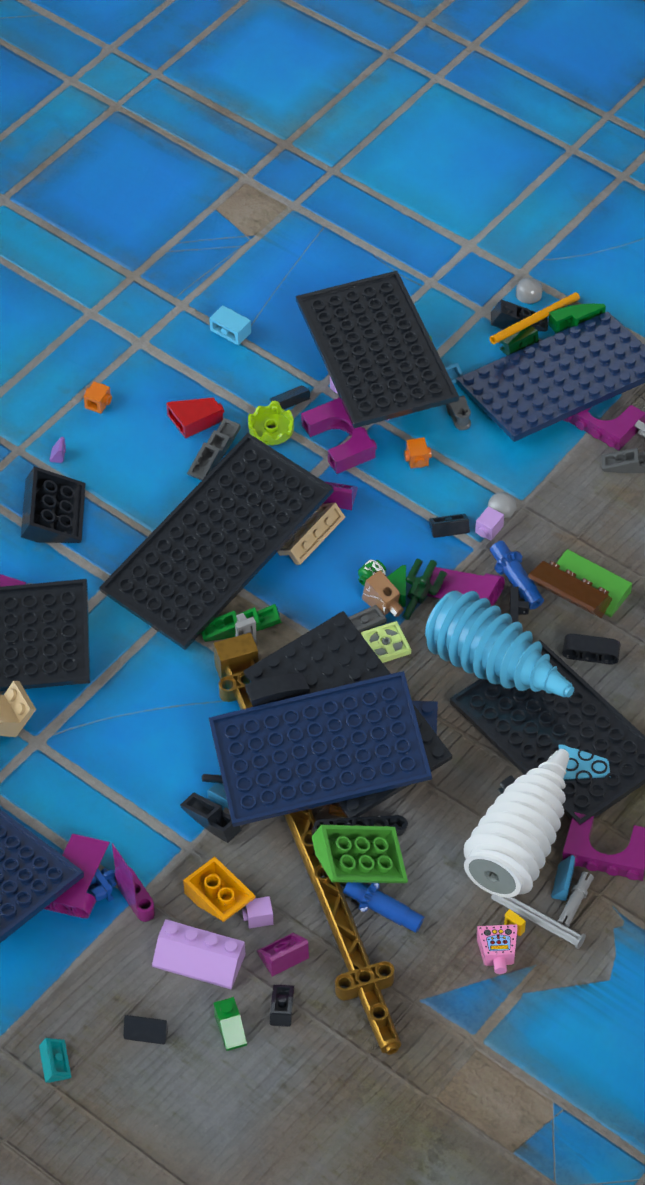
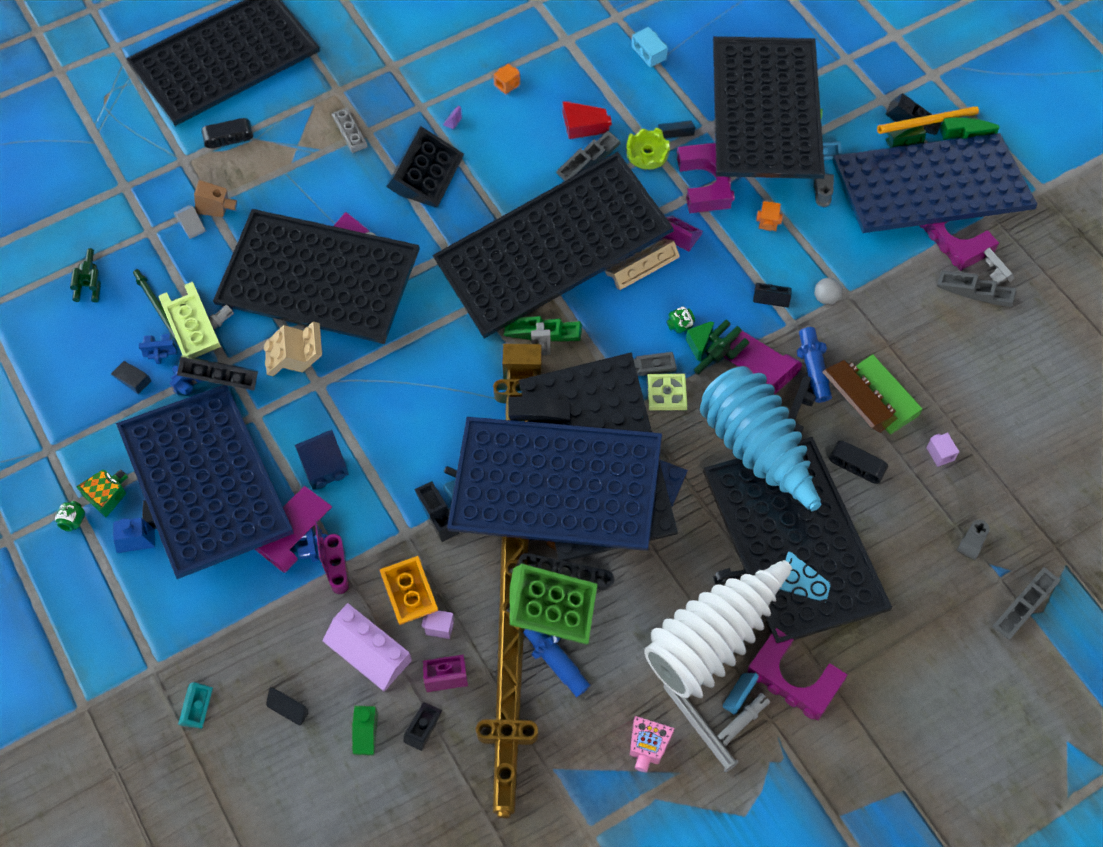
camera: 20 degrees right, 10 degrees up
medium nougat torso [362,570,404,617] -> none
lavender brick [475,506,504,541] -> none
yellow tile [504,909,526,936] -> none
light grey hair [516,278,543,304] -> none
none -> dark blue slope [295,430,349,490]

